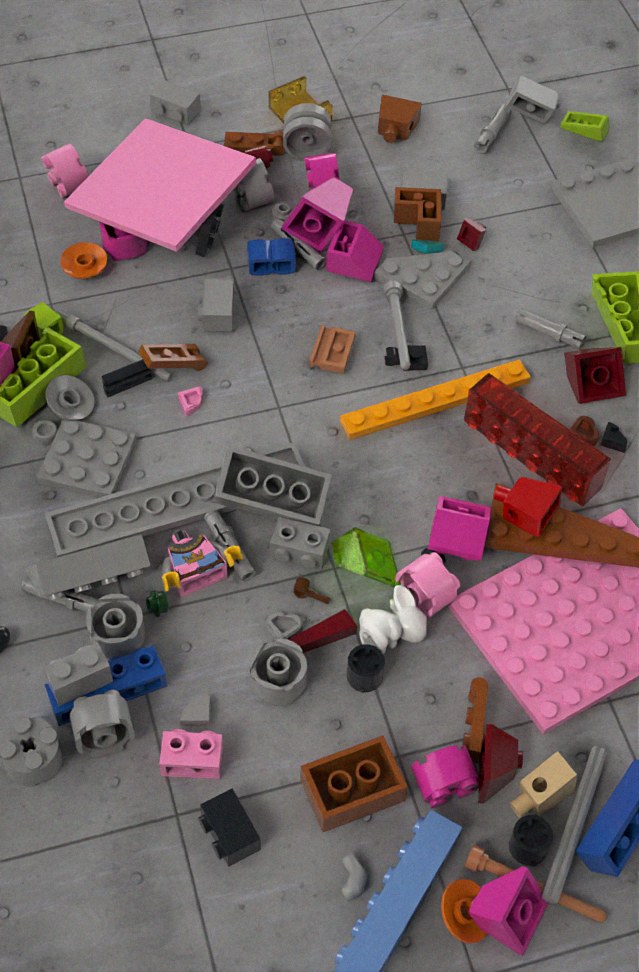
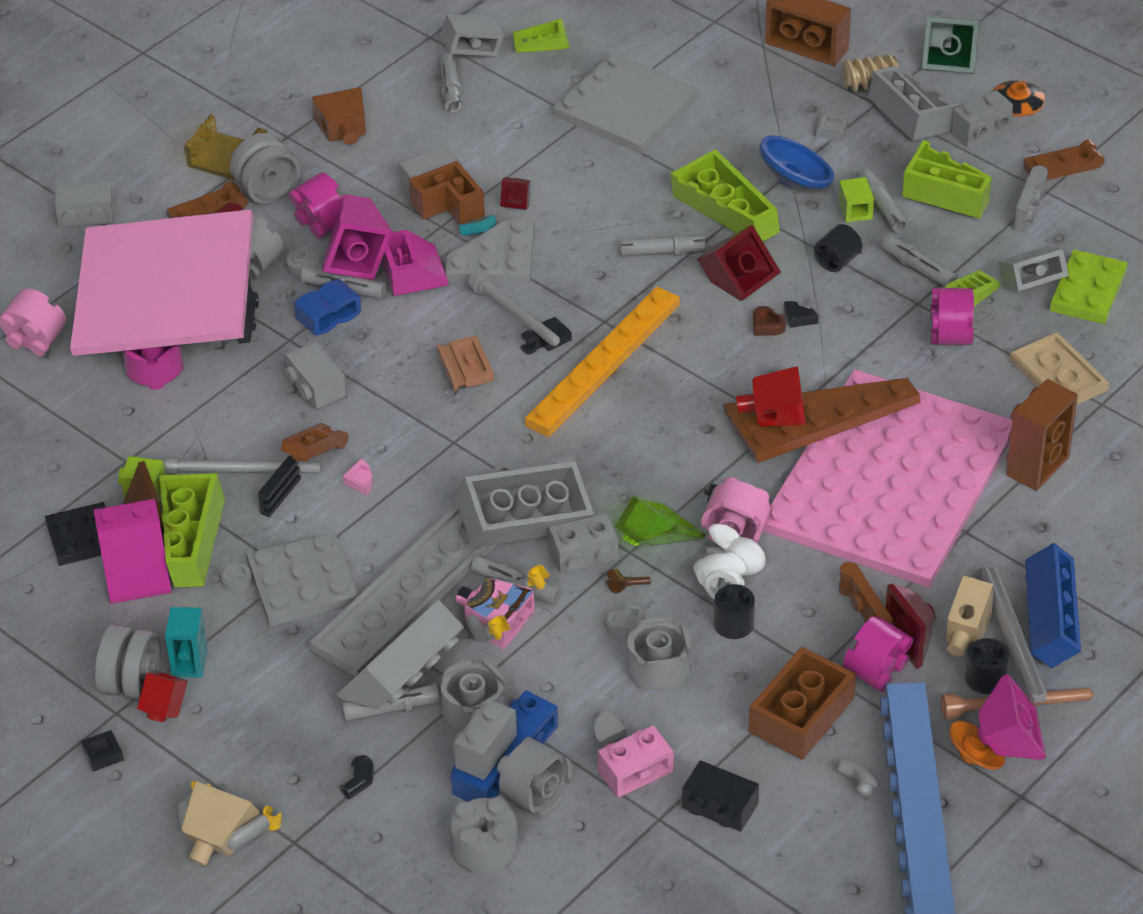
camera: 30 degrees left, 10 degrees down
light grey dish [45,375,94,421] -> none
orange dish [60,242,108,279] -> none
dark green plate [146,590,168,617] -> none
dark red piece [288,609,357,653] -> none
dark pink slope [428,496,491,561] -> none
clear red brick [464,373,611,507] -> none

